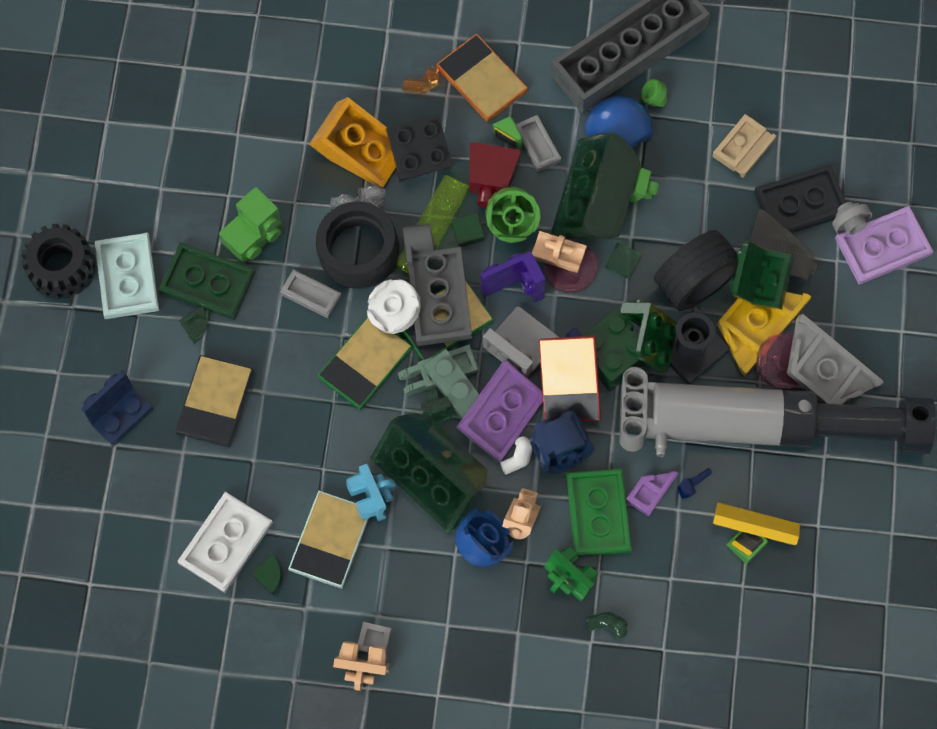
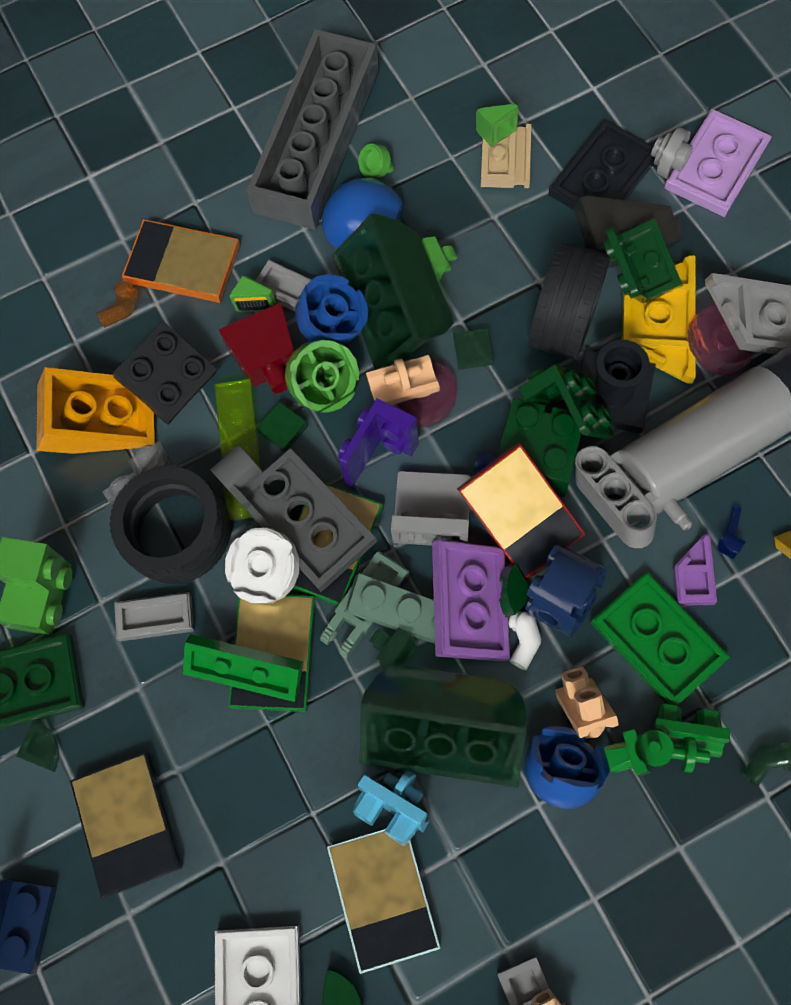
camera: 30 degrees left, 0 degrees up
none -> green plate [183,634,303,702]
none -> blue cylinder [295,274,368,345]
none -> bright green slope [476,104,518,147]
none -> dark green tile [499,563,530,618]
none -> green hips [604,729,674,776]

